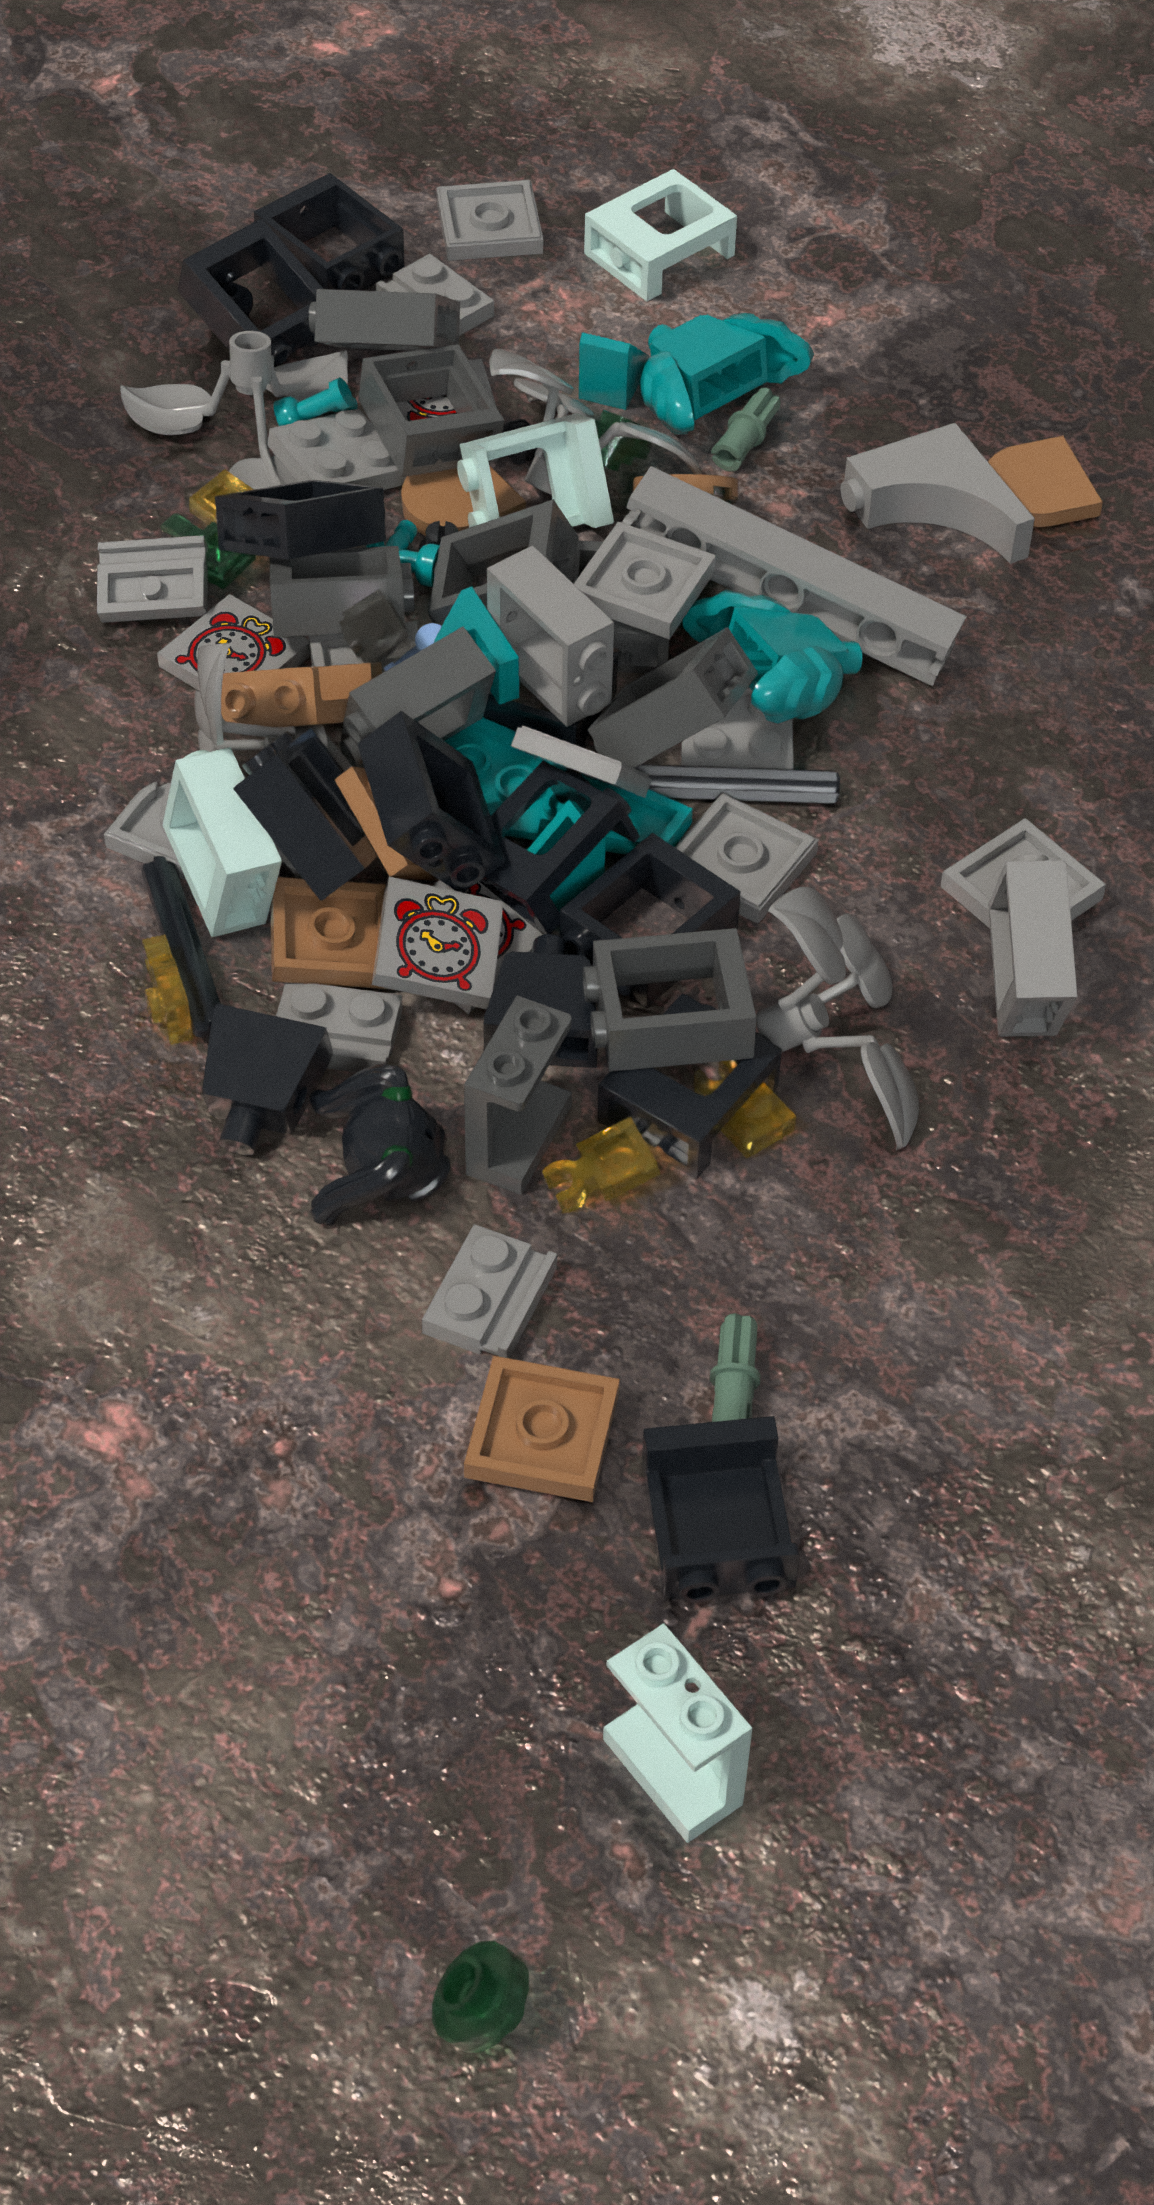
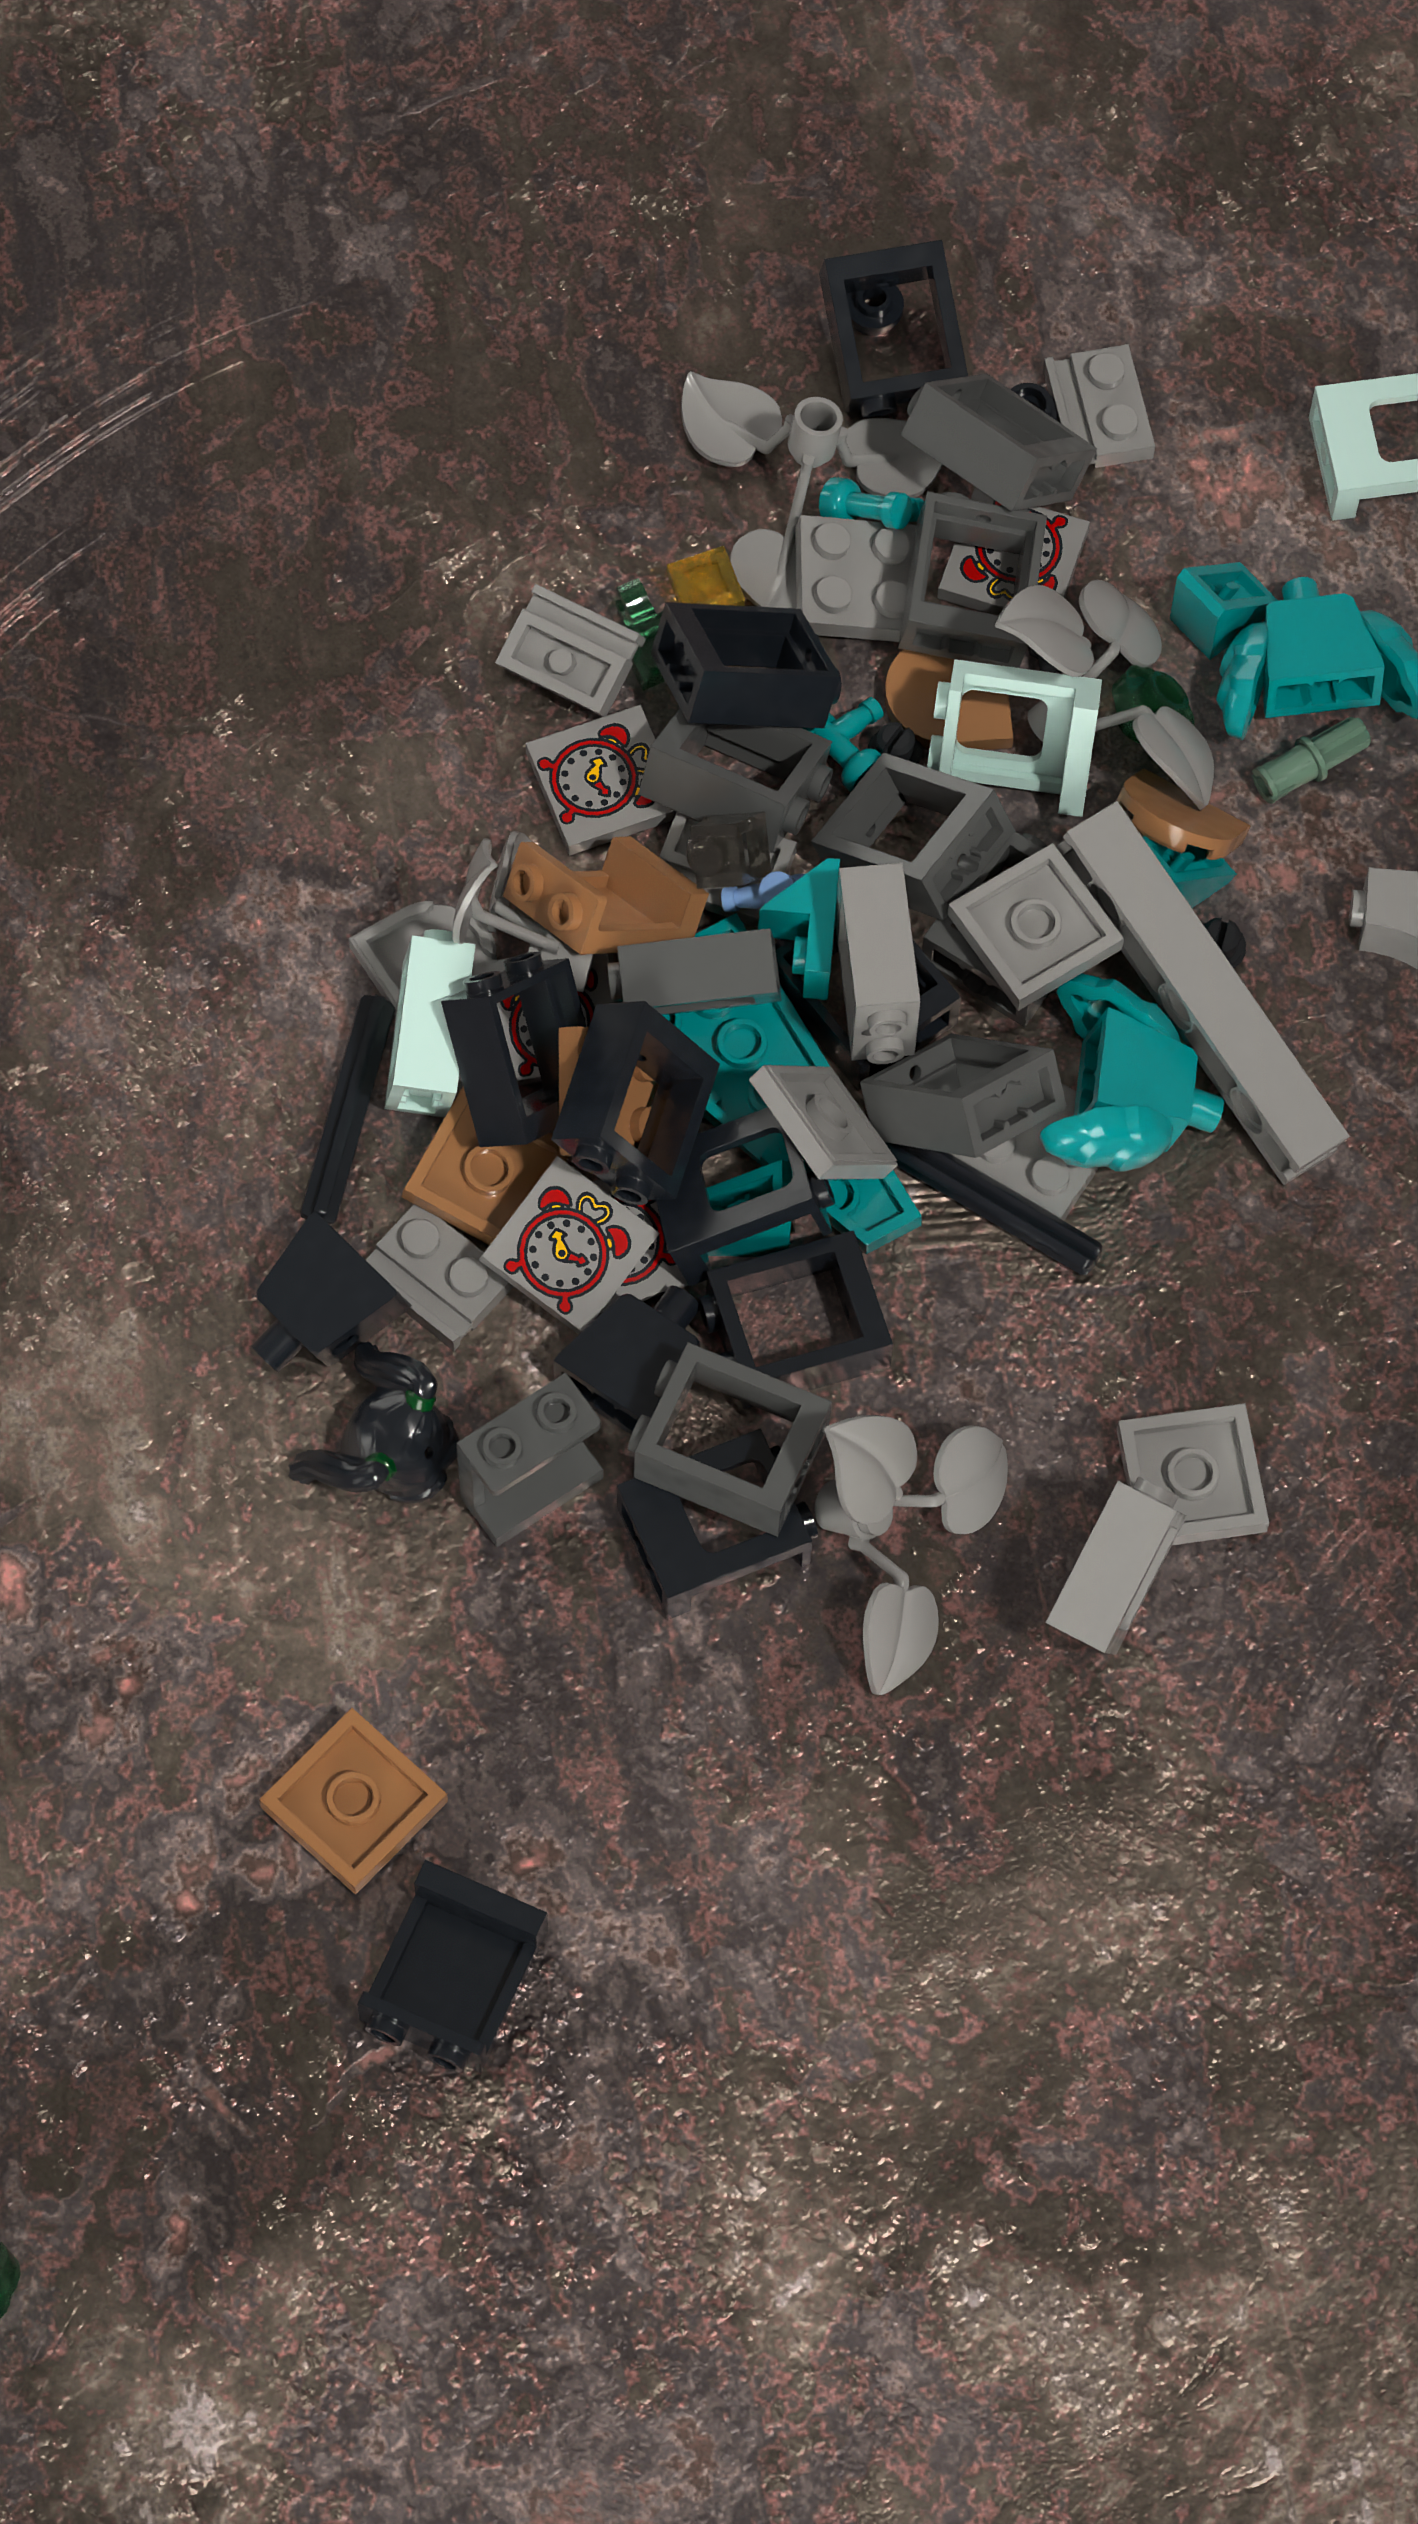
camera: 30 degrees right, 15 degrees up
clear yellow plate [142,934,193,1045] -> none
black window [253,173,405,291] -> none
light grey plate [422,1224,557,1358] -> none
light grey tile [436,180,543,261] -> none
clear yellow plate [542,1117,660,1213] -> none
light aqua window [603,1623,753,1843] -> none
light grey tile [675,793,819,924] -> none
clear yellow plate [693,1060,796,1159] -> none
sand green axle [709,1313,761,1422] -> none

